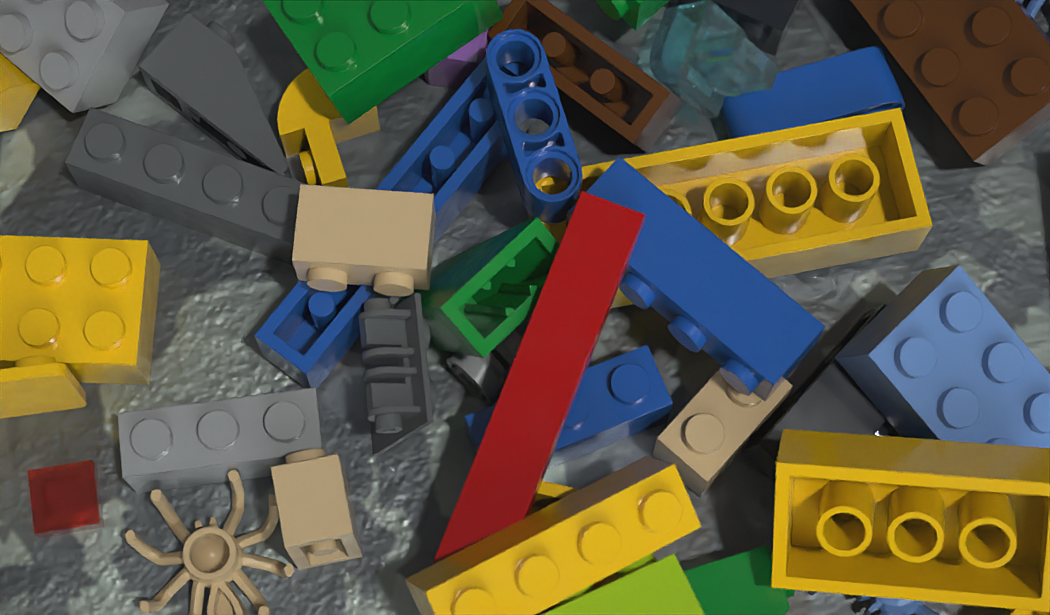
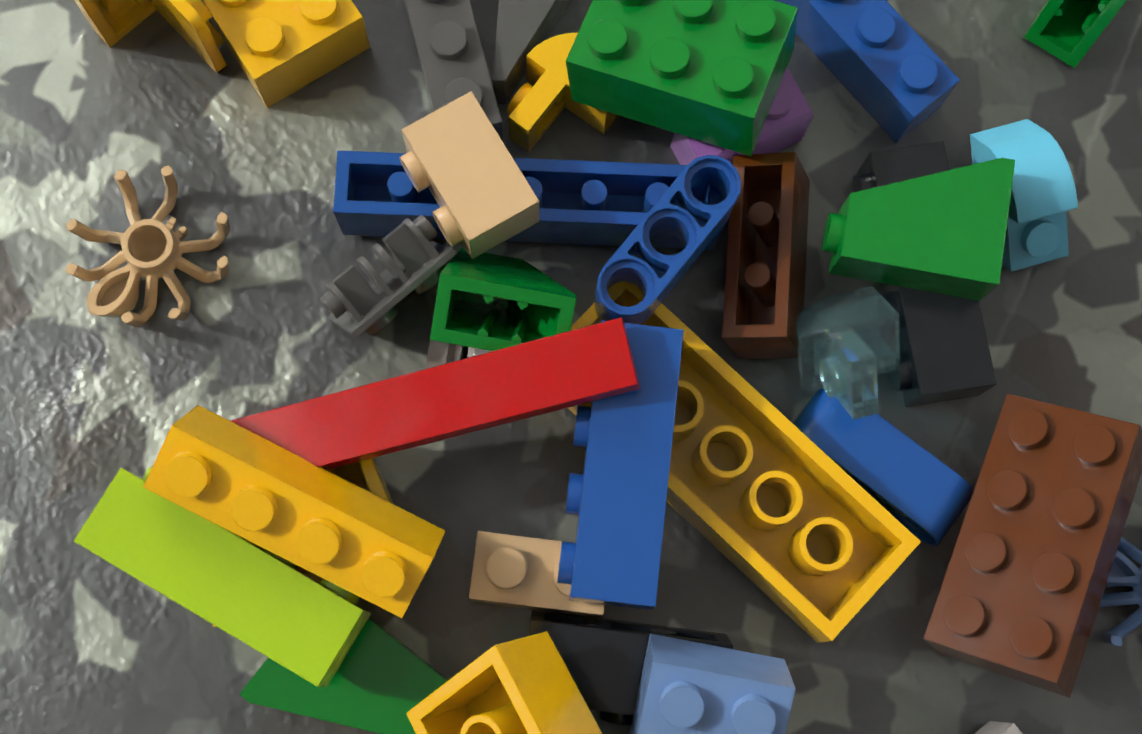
camera: 50 degrees right, 5 degrees up
clear red tile [28,460,104,538] -> none
light grey brick [117,388,328,493] -> none
tan brick [271,449,363,570] -> none
blue brick [464,345,673,470] -> none

